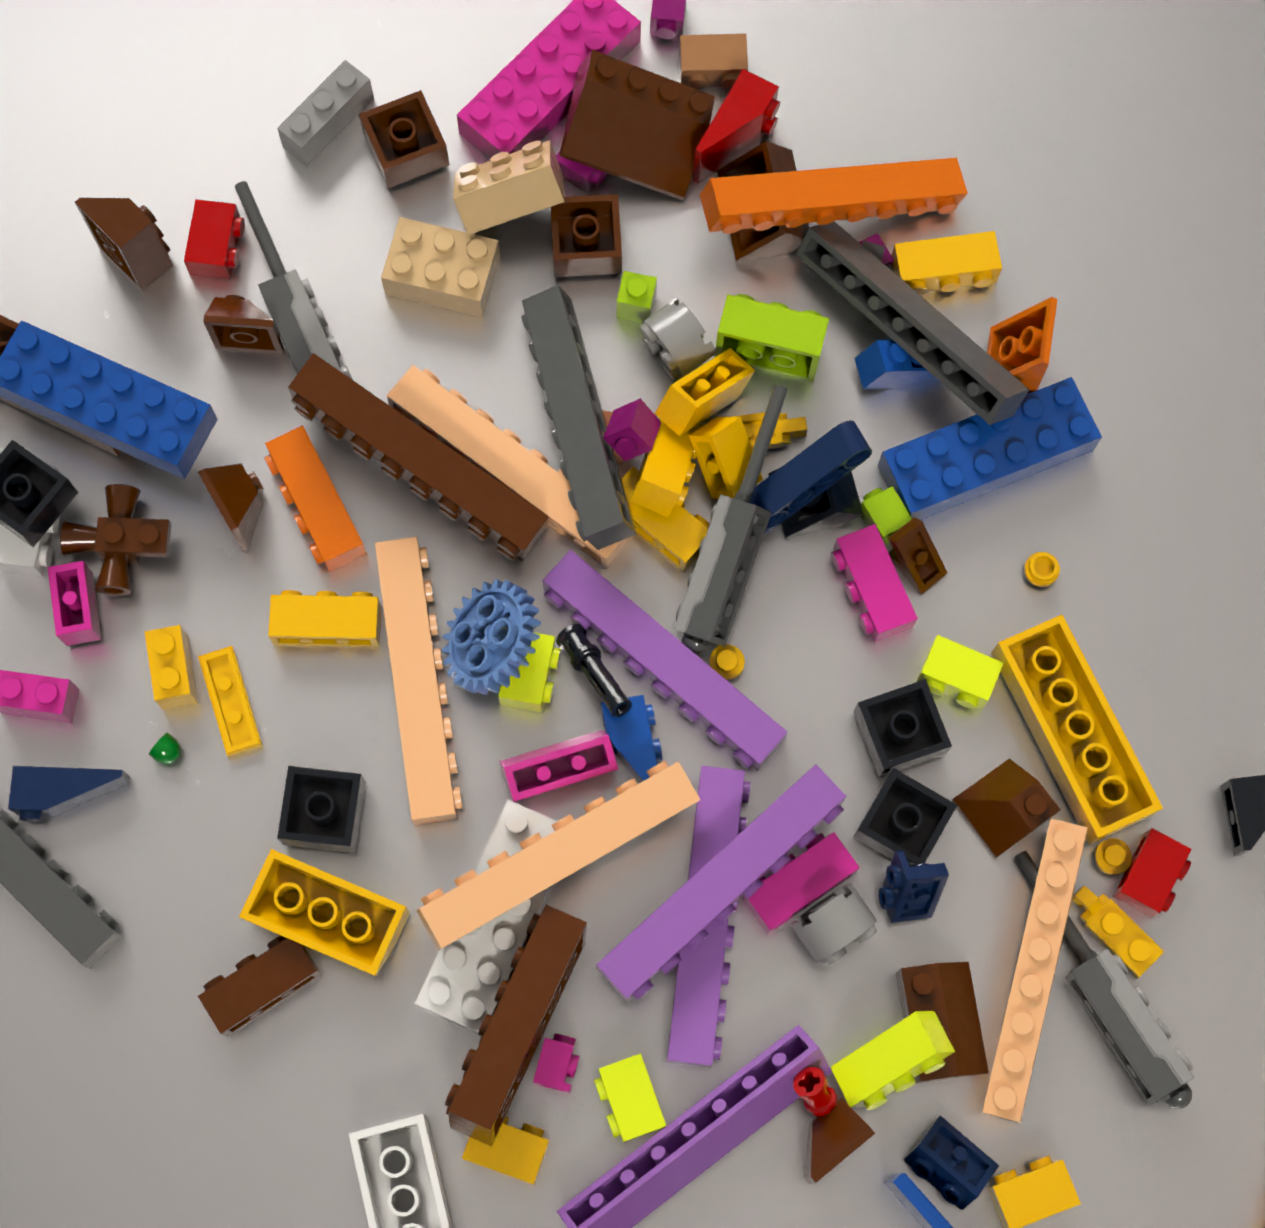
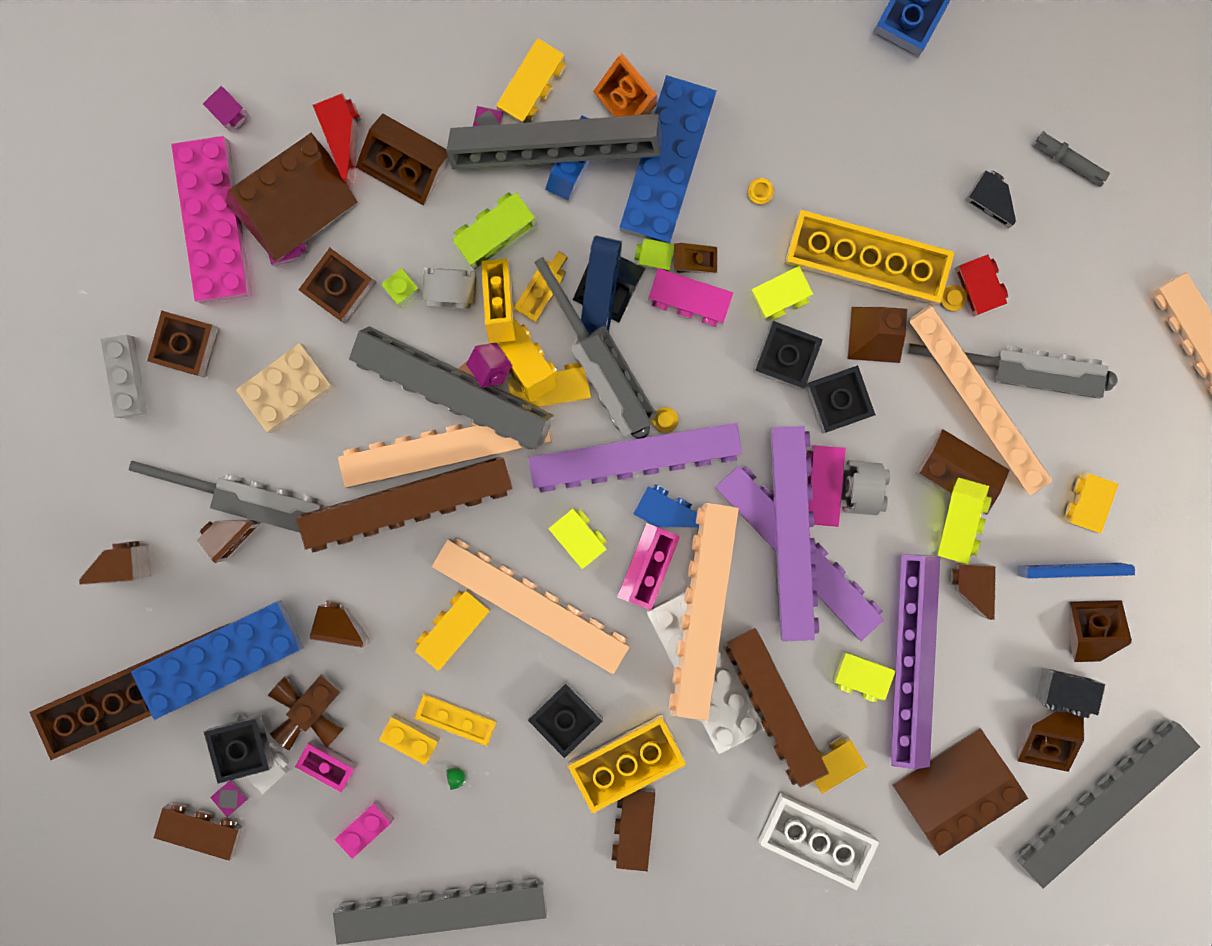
camera: 45 degrees left, 15 degrees up
dark blue slope [8,766,130,822] -> none
red brick [184,199,245,280] -> none
orange brick [264,425,367,572] -> none
medium blue gear [441,579,541,695] -> none
tan brick [453,140,565,235] -> none
dark pink brick [533,1033,579,1094] -> none
black pin [556,624,632,717] -> none
medium nougat brick [679,34,748,90] -> none
yellow brick [689,417,763,499] -> none
orange brick [700,157,968,234] -> none
red bush [793,1067,837,1116] -> none
dark blue bracket [878,851,949,923] -> none
dark blue bracket [904,1115,999,1210] -> none
yellow hinge [1072,885,1164,979] -> none

